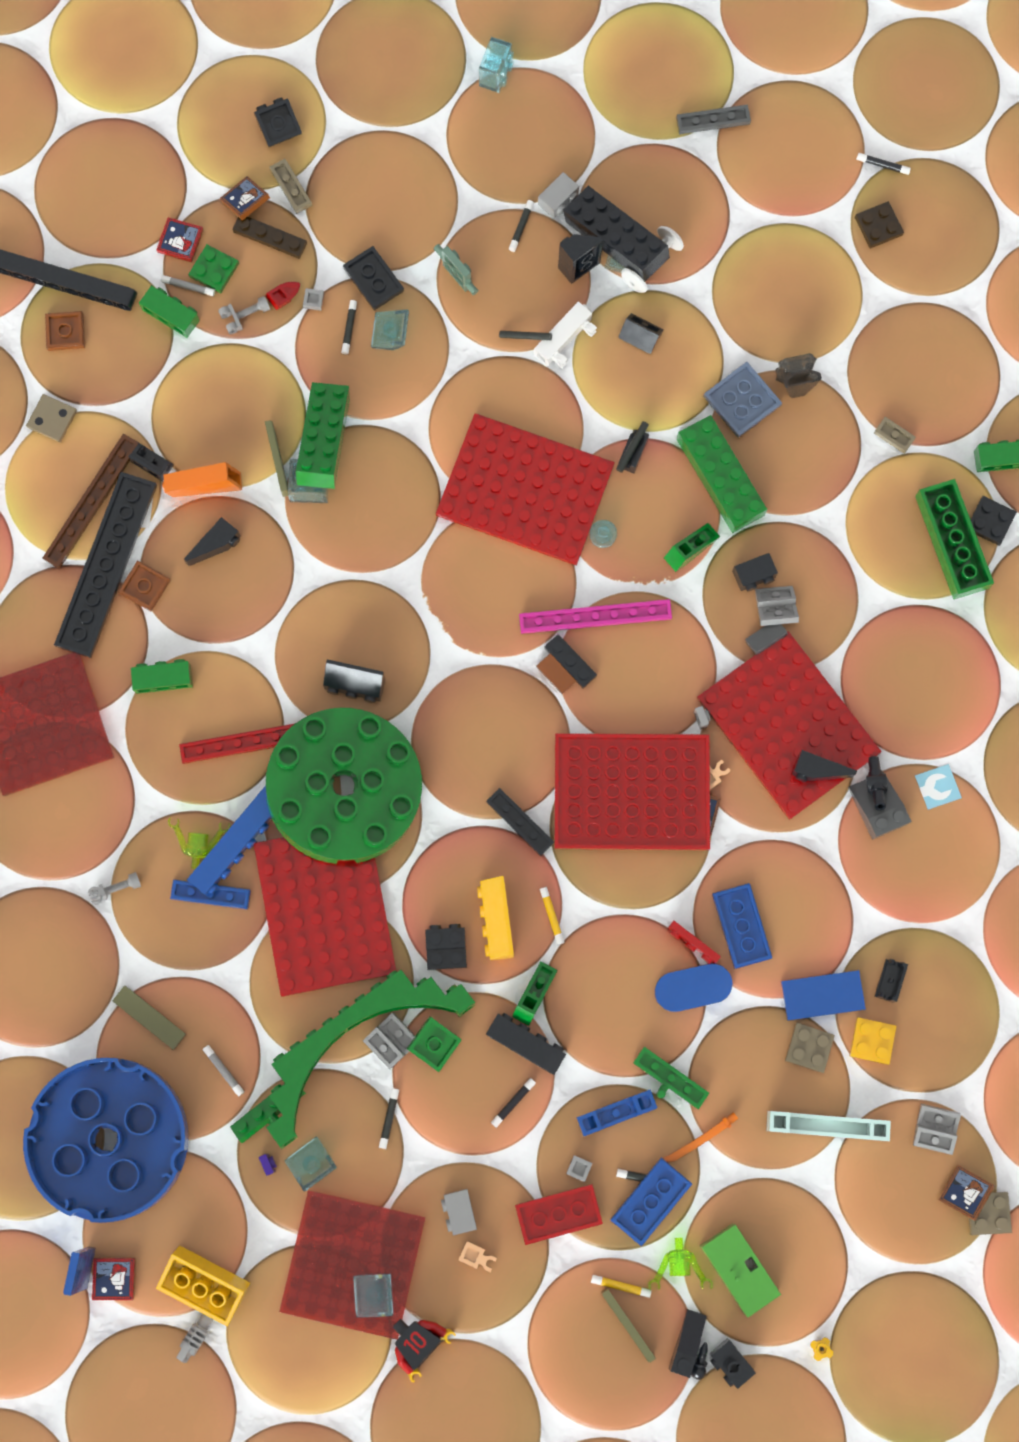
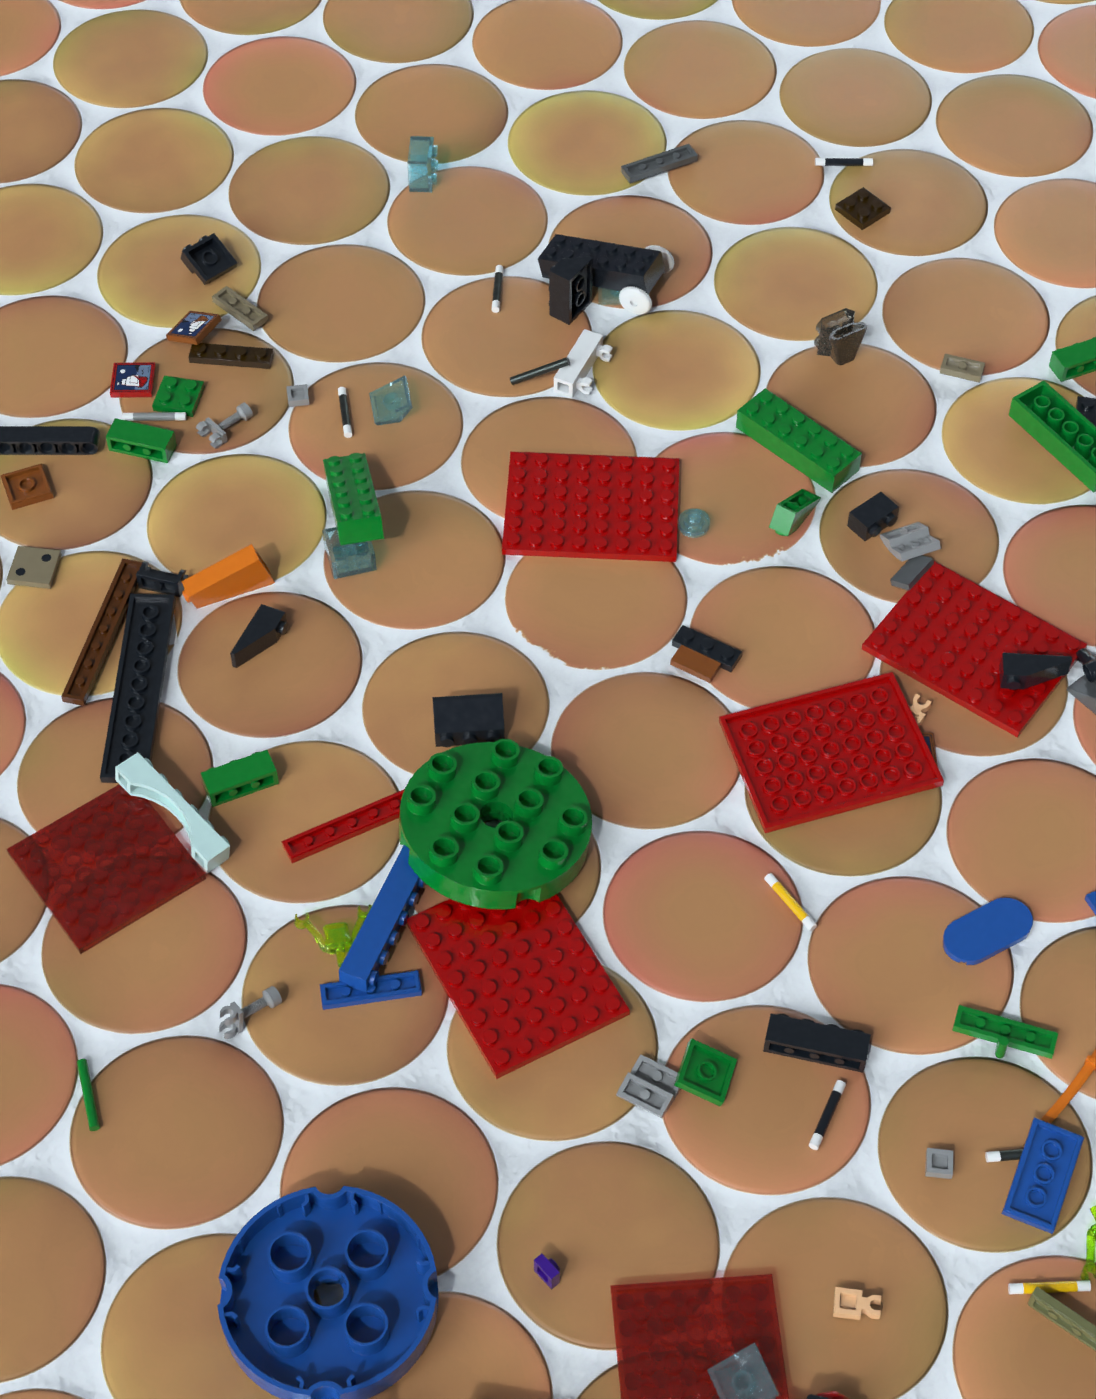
camera: 15 degrees left, 25 degrees down
olive tile [112,986,186,1050] -> none
dark orange tile [118,560,171,612] -> none
light grey bar [203,1045,245,1097] -> none
green plate [230,1085,306,1143] -> none
red plate [265,282,300,310] -> none
olive tile [265,420,290,497] -> none
green arch [266,970,475,1150] -> none
clear light blue slope [284,1136,337,1192] -> none
black plate [343,246,404,310] -> none
pearl dark grey bar [379,1088,399,1149] -> none
black plate [425,924,467,970] -> none
sand green plate [433,244,479,295] -> none
light grey brick [441,1189,477,1236] -> none
yellow slope [477,876,514,961] -> none
black plate [486,788,554,857] -> none
green slope [512,961,558,1026] -> none
red plate [515,1184,603,1245] -> none
dark pink plate [519,599,672,634] -> none
light grey brick [538,172,579,218] -> none
blue slope [576,1089,657,1137] -> none
pearl dark grey bar [616,421,649,473] -> none
black hinge [617,430,649,474] -> none
panel [618,313,664,354] -> none
red plate [668,921,721,964] -> none
light grey plate [694,706,711,730] -> none
sand blue plate [703,362,782,438] -> none
blue tile [712,883,772,969] -> none
none -> light aqua arch [115,752,230,874]

